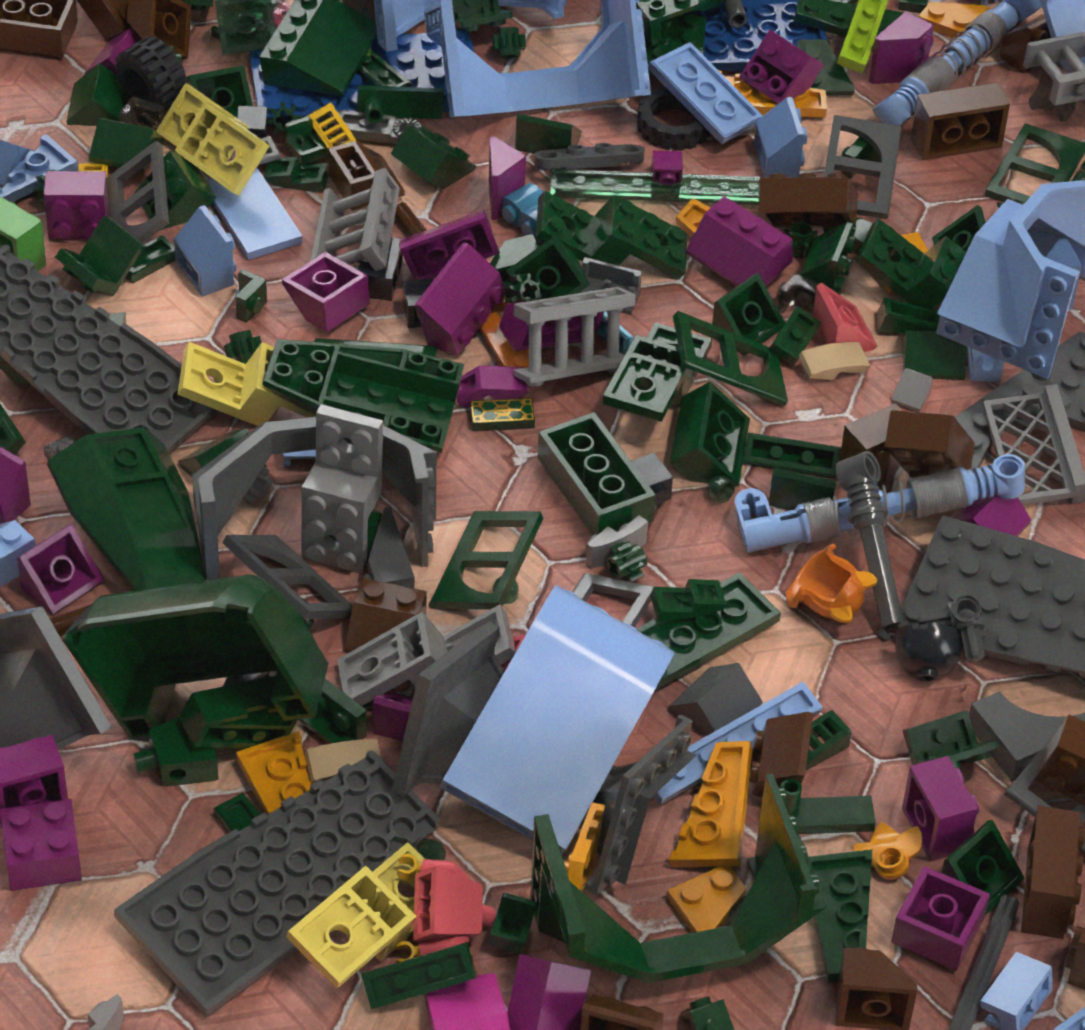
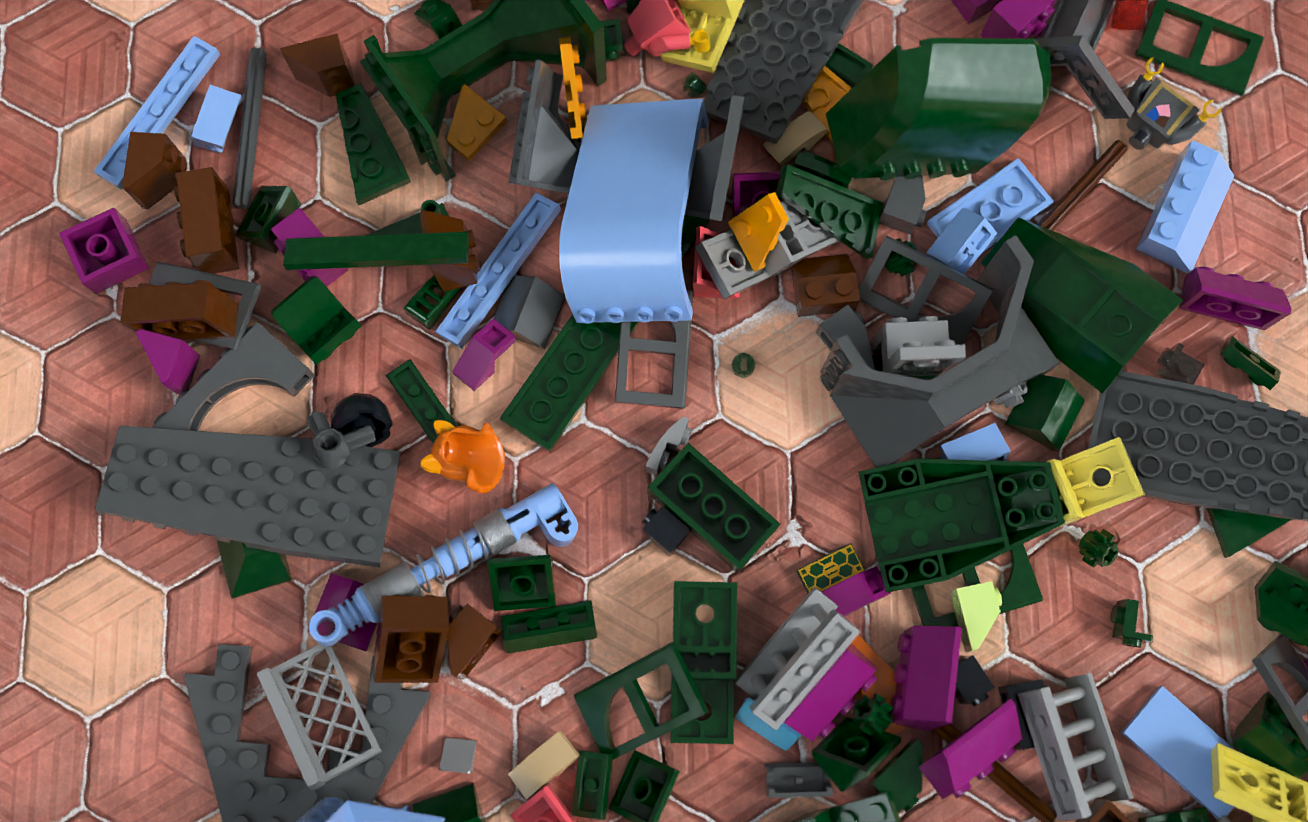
camera: 160 degrees right, 30 degrees up
magenta slope [17,524,104,614] -> none
dark green tile [125,235,175,284] -> none
medium blue slope [174,205,236,297] -> none
magenta slope [282,252,370,332] -> none
dark green window [429,511,544,610] -> none
dark green gear [607,541,647,582] -> none
dark green slope [650,579,727,620] -> none
dark green slope [669,382,750,487] -> none
light orange wing [669,741,752,868] -> none
clear green hinge [708,475,735,503] -> none
dark grey piece [836,451,909,640] -> none
light orange plate [853,822,923,879] -> none
magenta brick [891,866,990,971] -> none
none -> dark green tile [283,232,469,270]
none -> dark green tile [386,359,457,443]
none -> magenta slope [452,318,515,391]
none -> light orange wing [728,192,789,272]
none -> dark green wing [776,165,883,259]
none -> yellowish green slope [950,581,1002,652]

